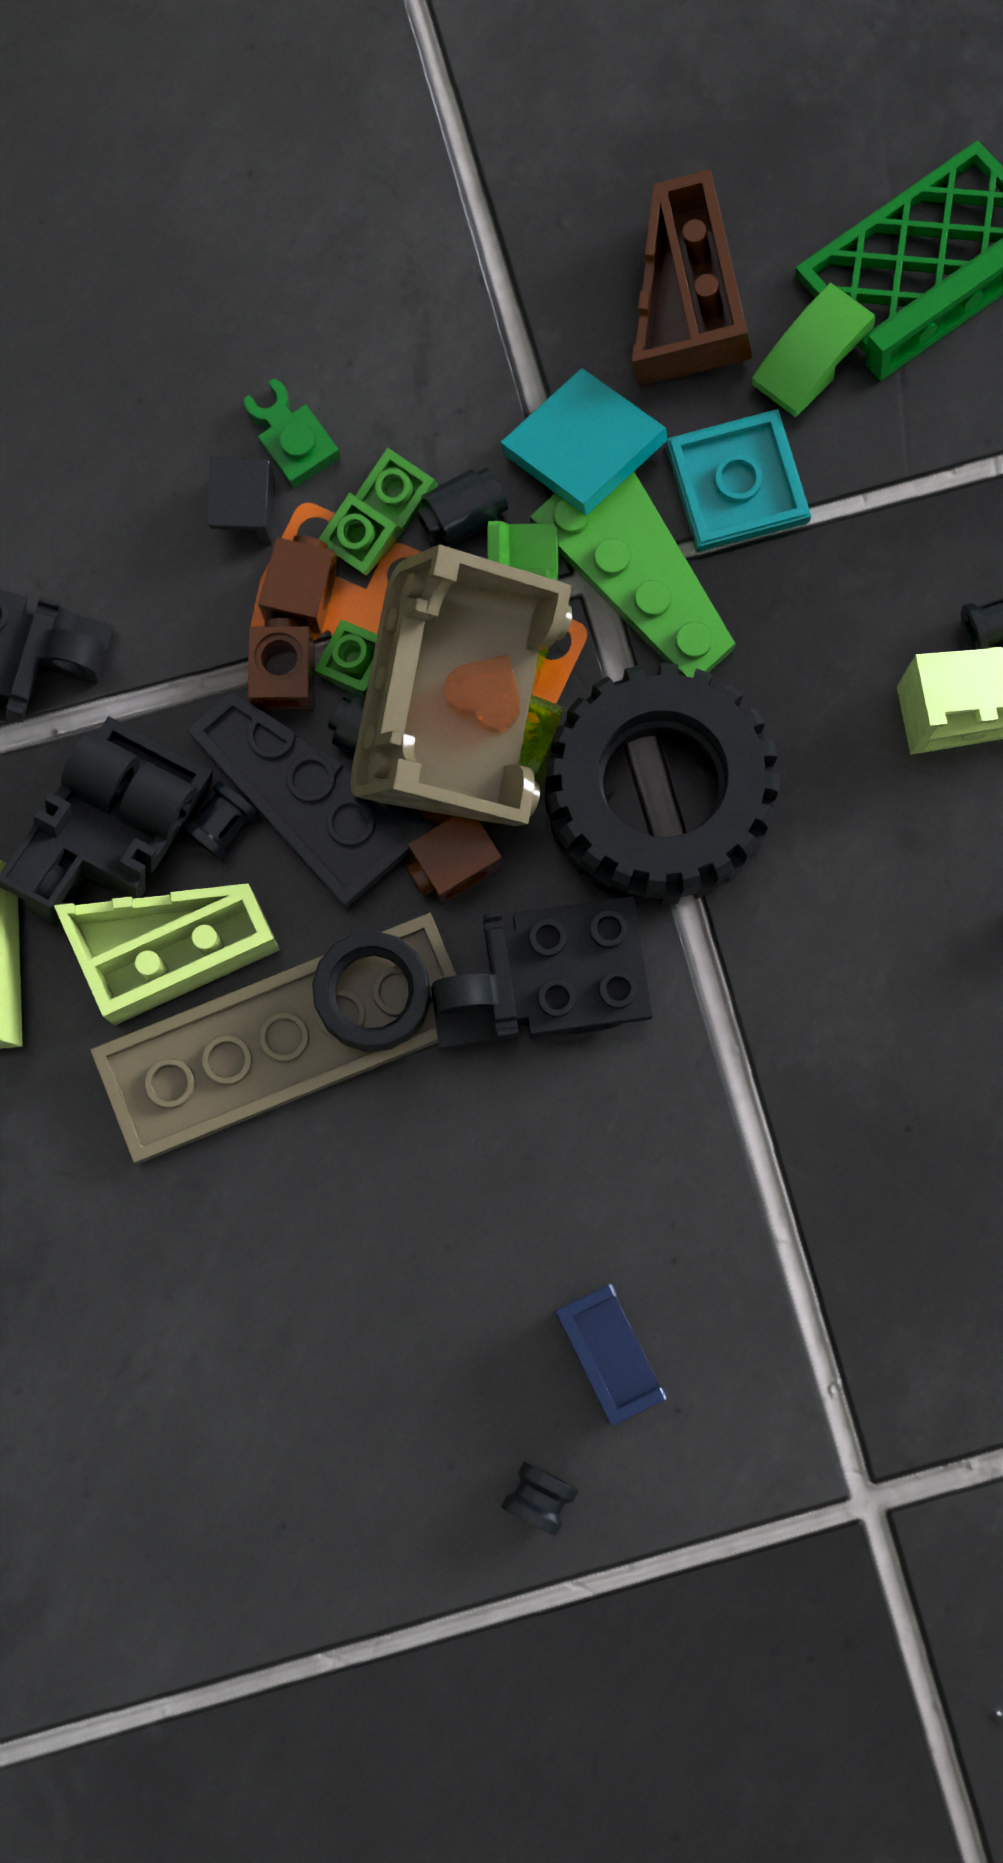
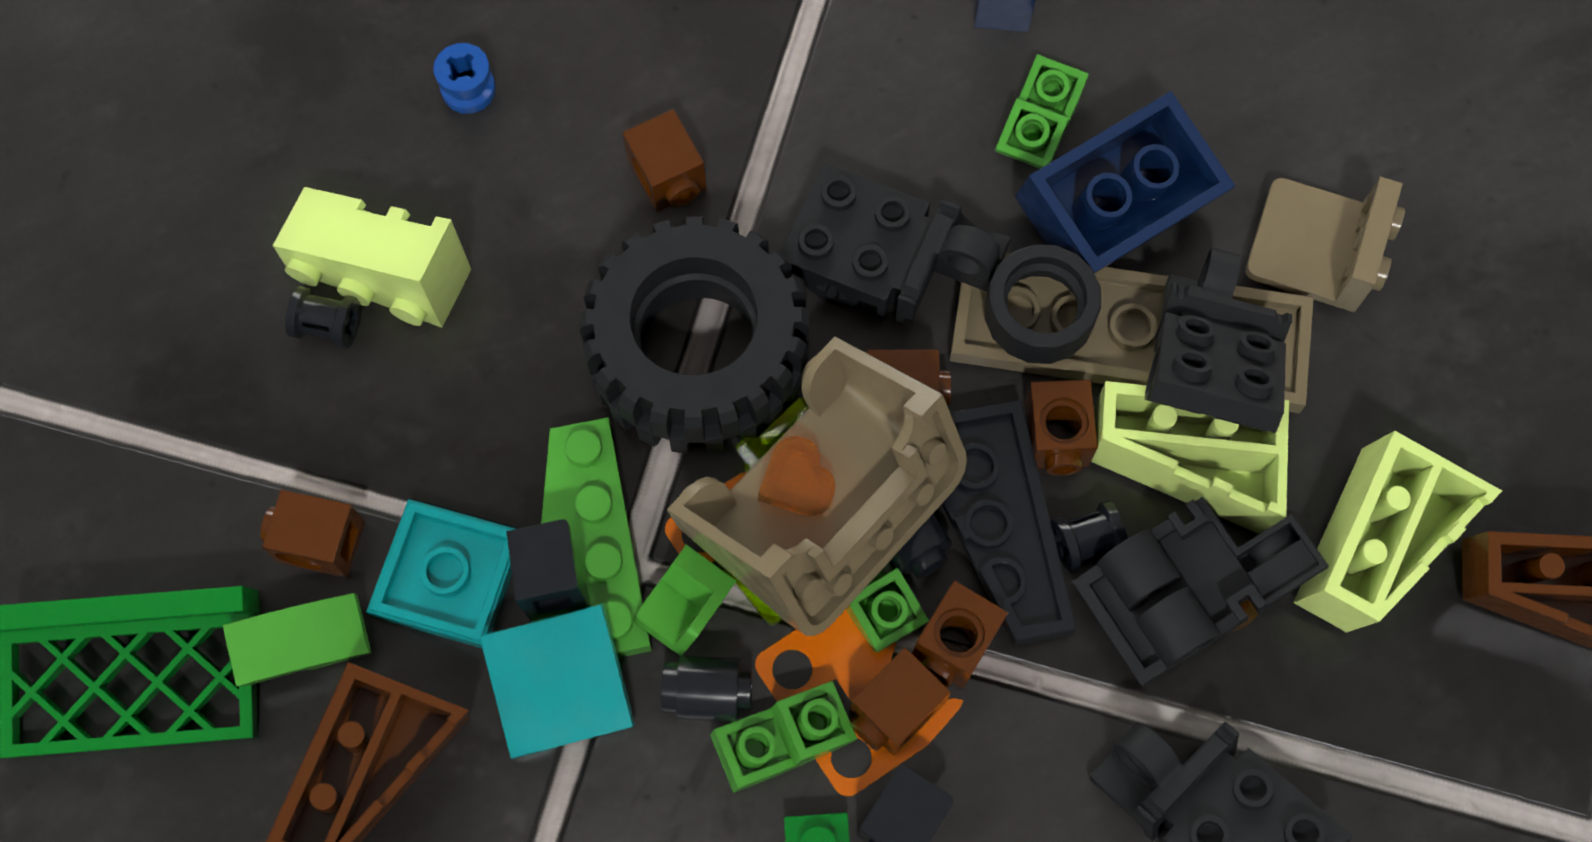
camera: 150 degrees left, 10 degrees down
none -> reddish brown brick [260,489,365,578]
none -> black panel [506,519,590,621]
none -> reddish brown brick [622,109,707,212]
none -> bright green slope [995,54,1089,169]
none -> dark blue slope [1015,91,1235,274]
none -> reddish brown brick [1024,380,1098,476]
none -> black plate [1145,247,1292,433]
none -> dark tan bracket [1245,176,1405,313]

